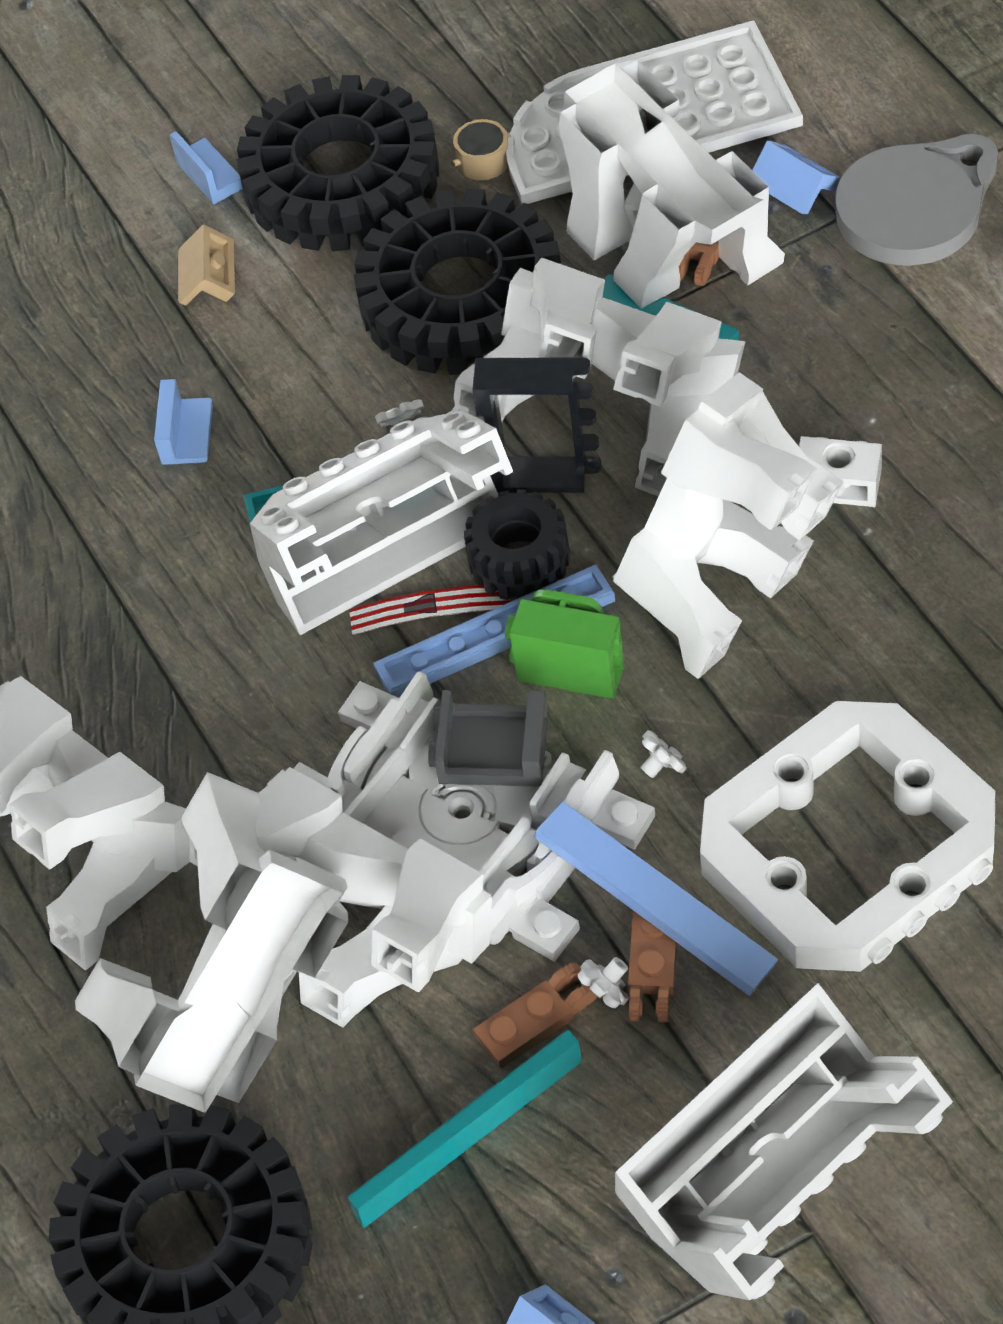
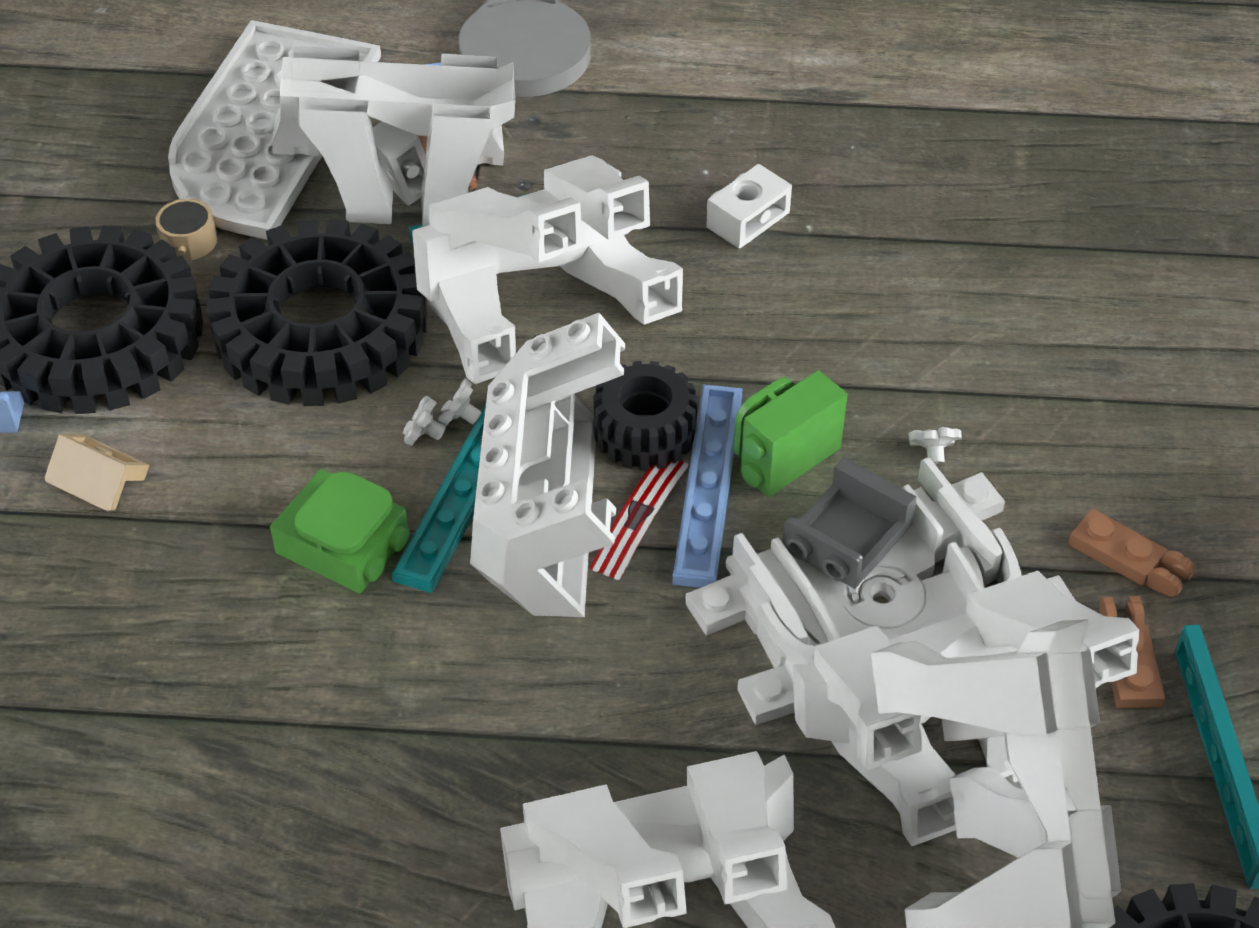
camera: 65 degrees left, 5 degrees down
light blue panel [154,379,213,465] -> none
black hinge [472,357,602,493] -> none
light blue tile [534,801,778,996] -> none
white plant [578,957,629,1008] -> none
white animal [612,372,844,679] -> none
white panel [700,701,995,972] -> none
none -> bright green brick [270,469,410,594]

